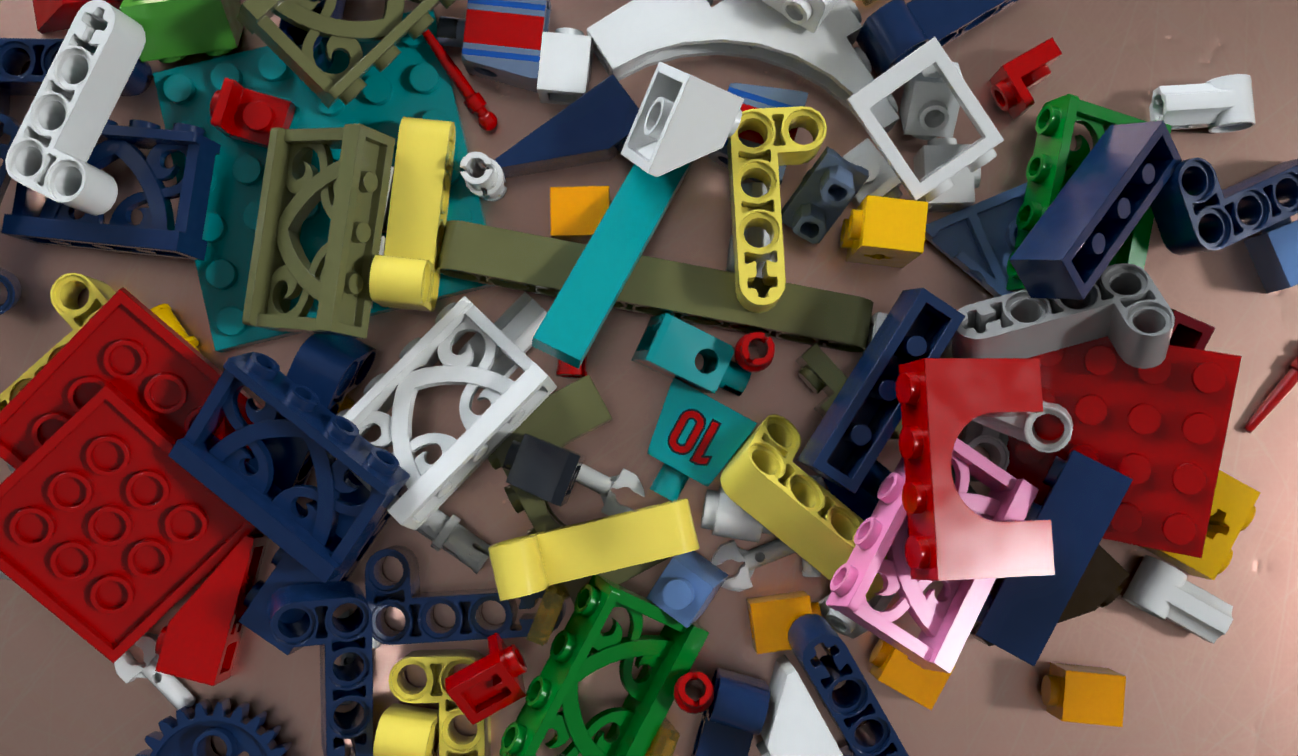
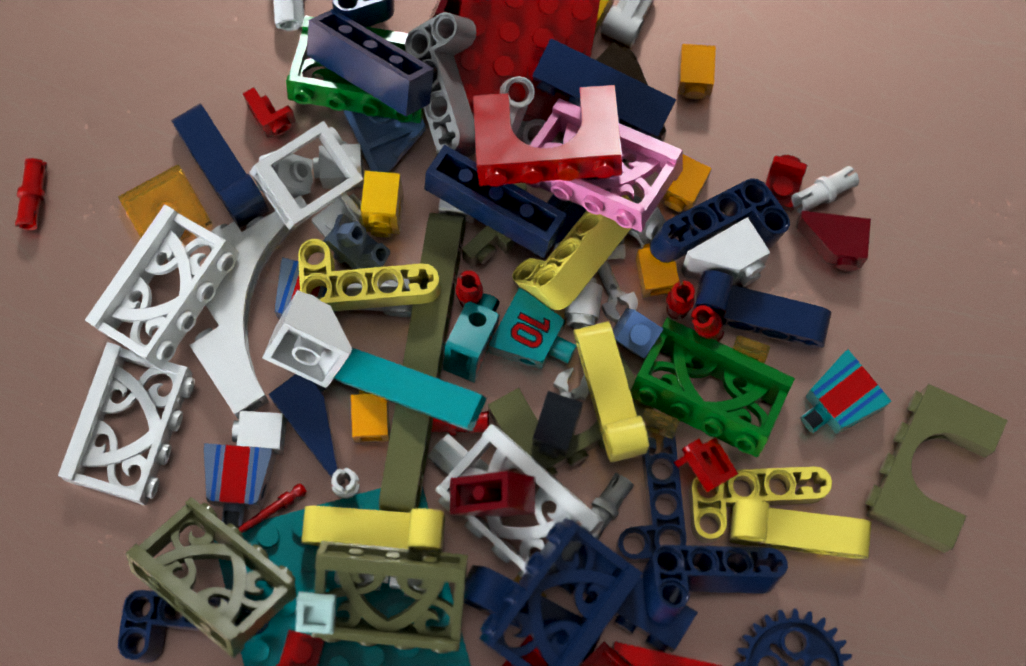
camera: 90 degrees left, 10 degrees down
none -> light aqua tile [296,592,336,634]
none -> dark red slope [450,471,535,517]
none -> red pin [666,280,695,320]

